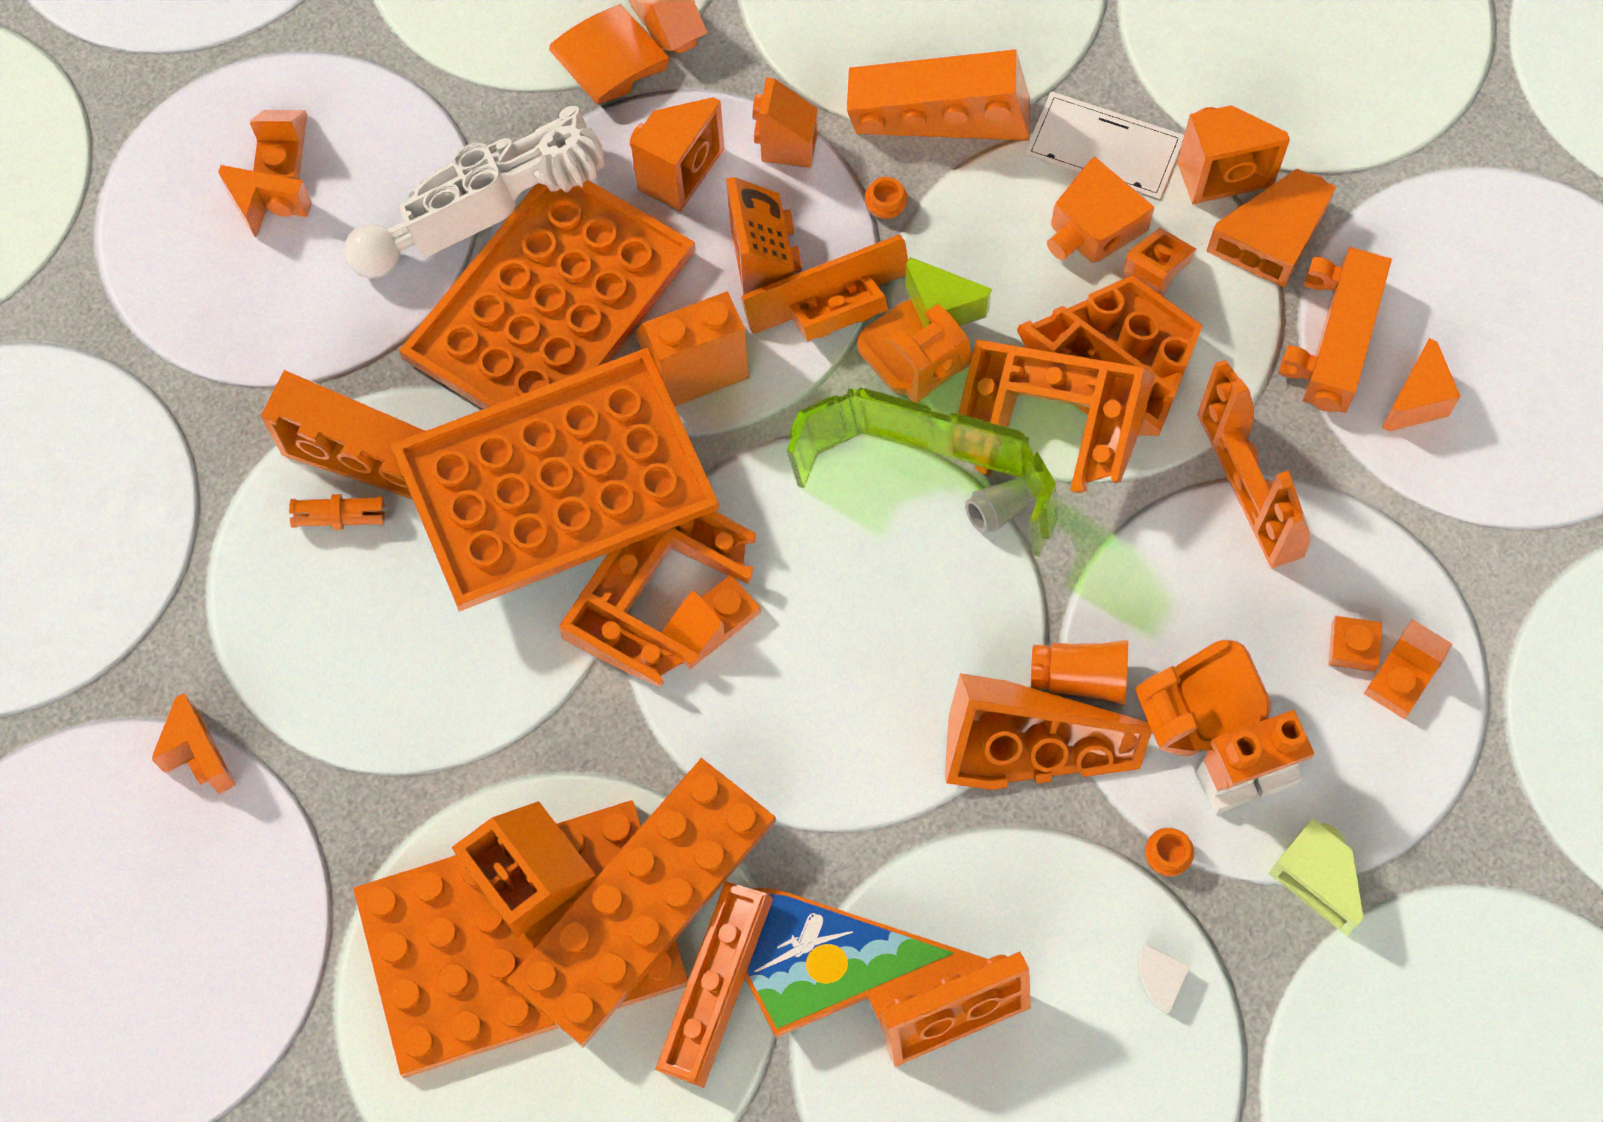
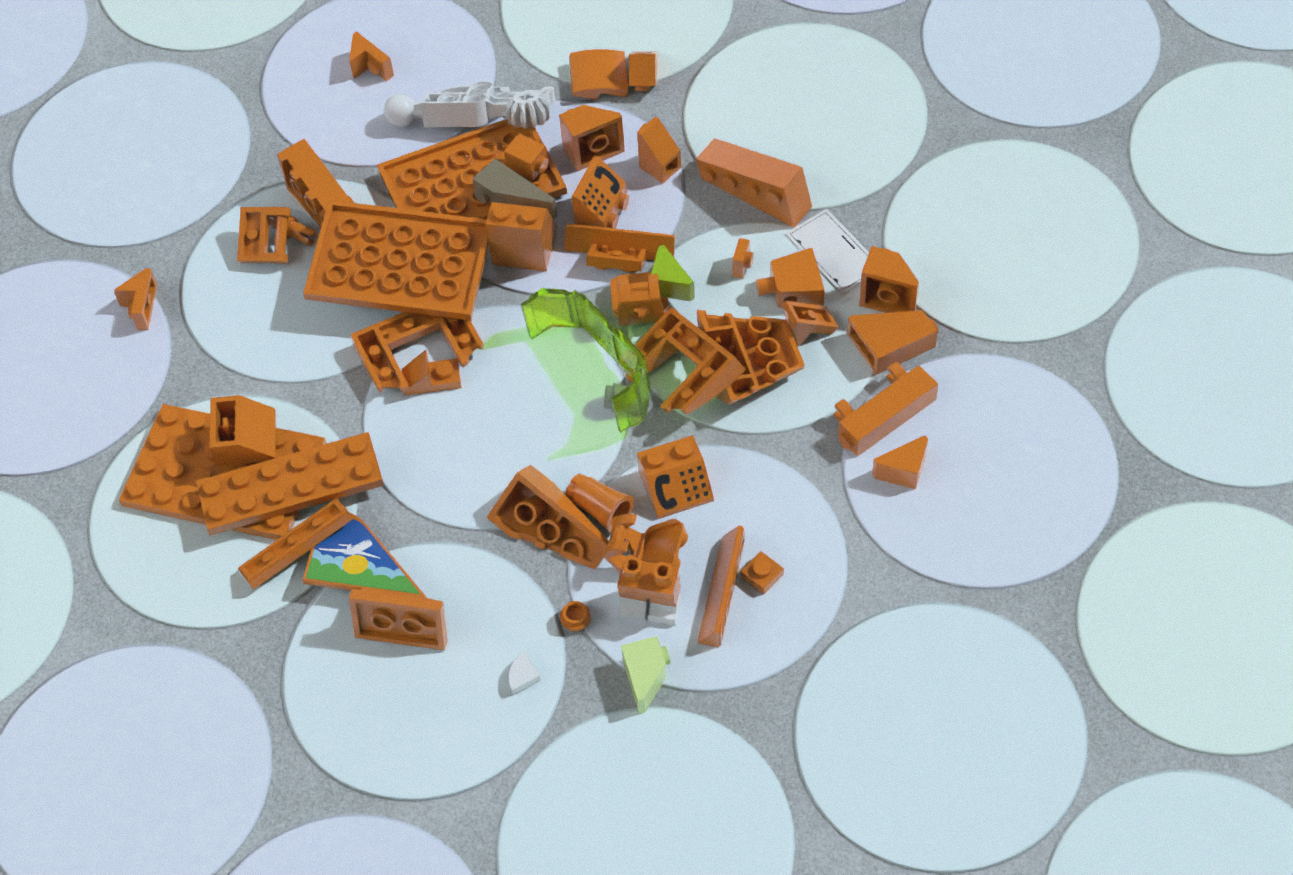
camera: 35 degrees right, 10 degrees down
orange slope [250,110,307,180] -> none
orange plate [865,177,908,219] -> none
orange wedge [1197,360,1310,569] -> none
orange slope [1364,619,1452,719] -> none
none -> orange plate [237,207,291,264]
none -> dark tan slope [472,159,558,219]
none -> orange brick [504,133,549,181]
none -> orange slope [637,435,714,519]
none -> orange slope [698,525,745,647]
none -> orange plate [732,238,754,278]

